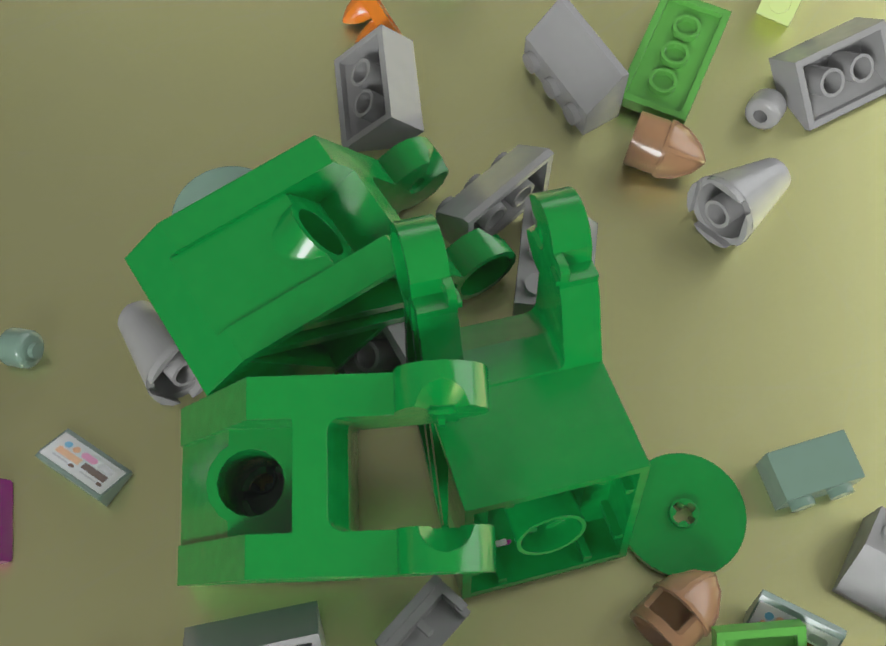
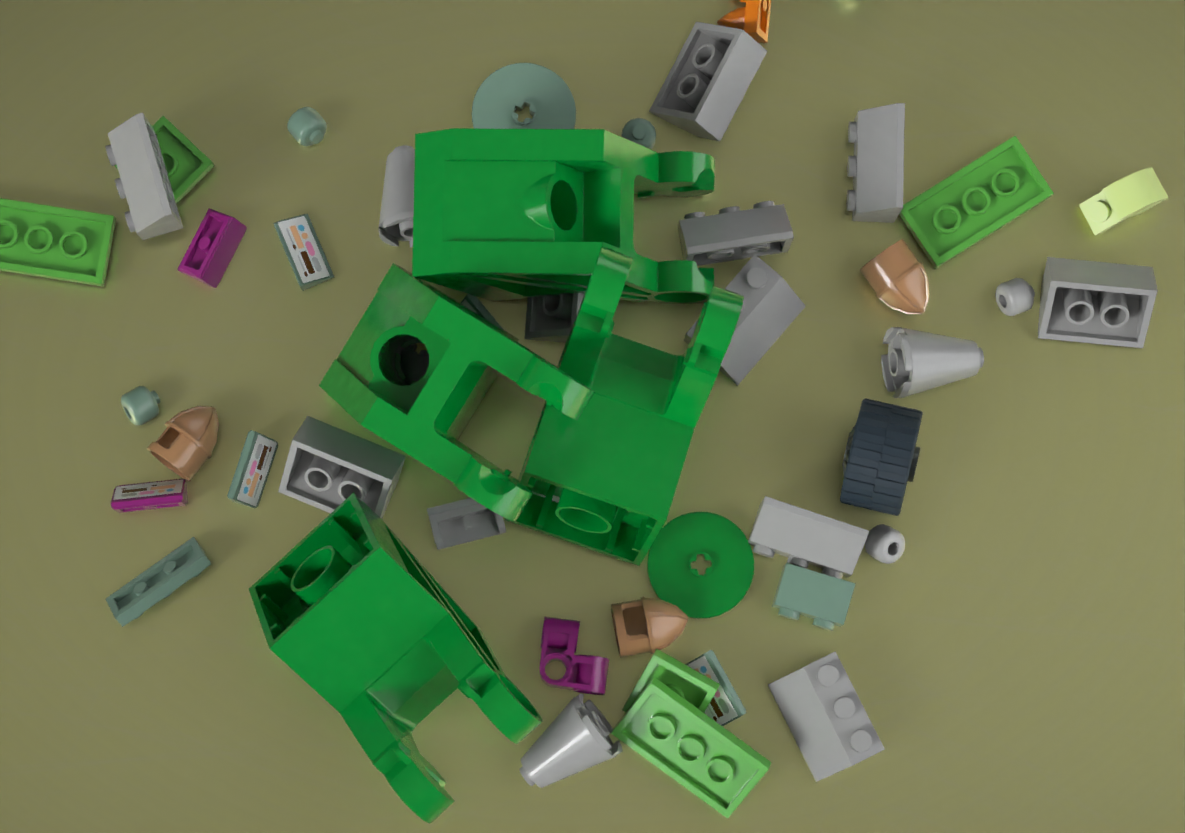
camera: 30 degrees right, 15 degrees up
none -> light grey slope [748,496,869,579]
none -> black wheel [840,398,923,516]
none -> light grey piece [865,524,905,564]

